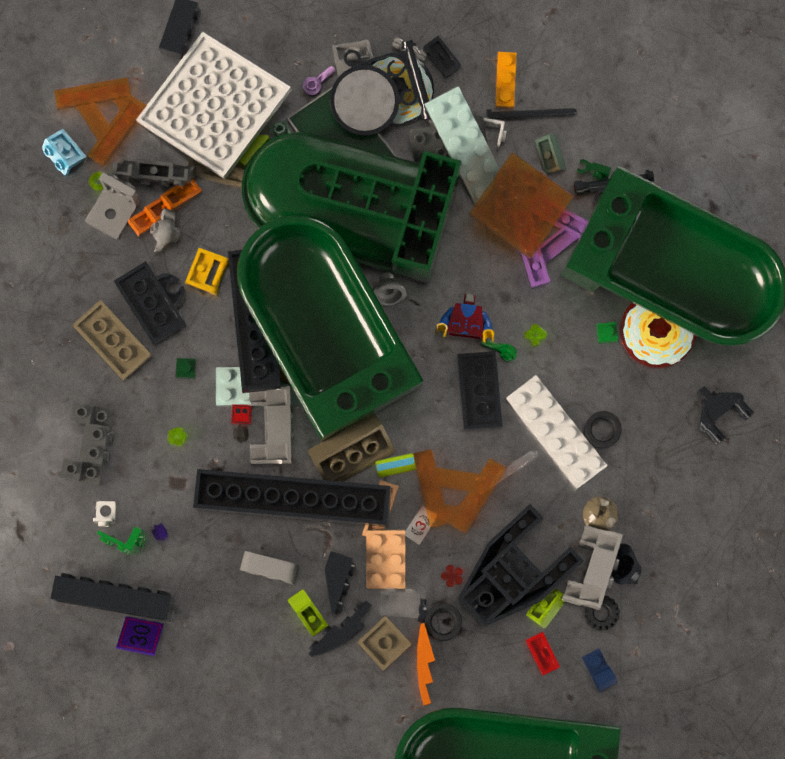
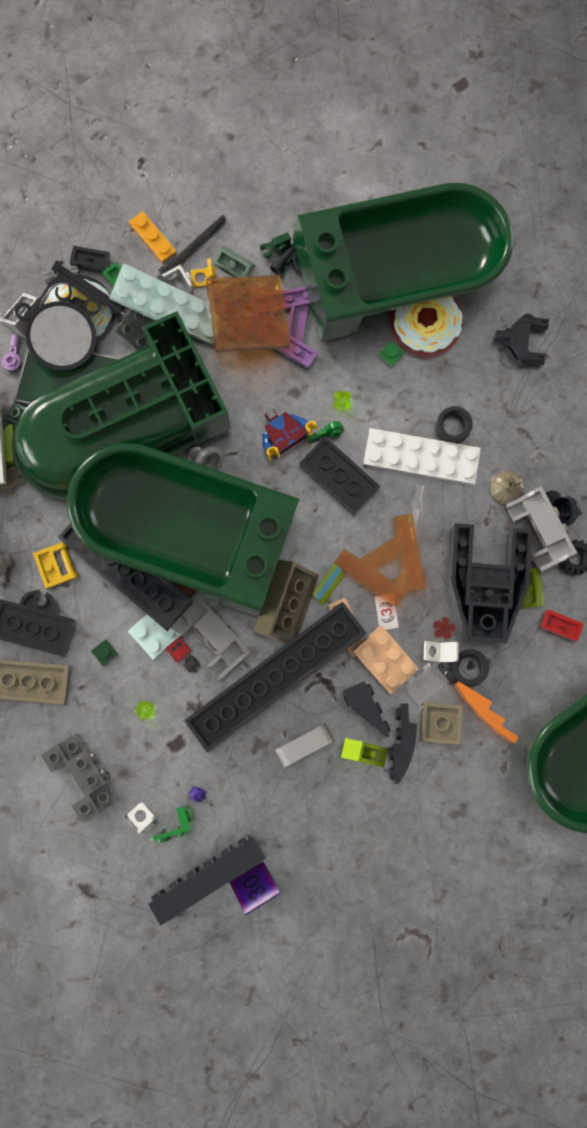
camera: 45 degrees left, 0 degrees up
none -> green plate [102,262,121,287]
none -> yellow bracket [190,258,217,288]
none -> white bracket [424,641,459,662]

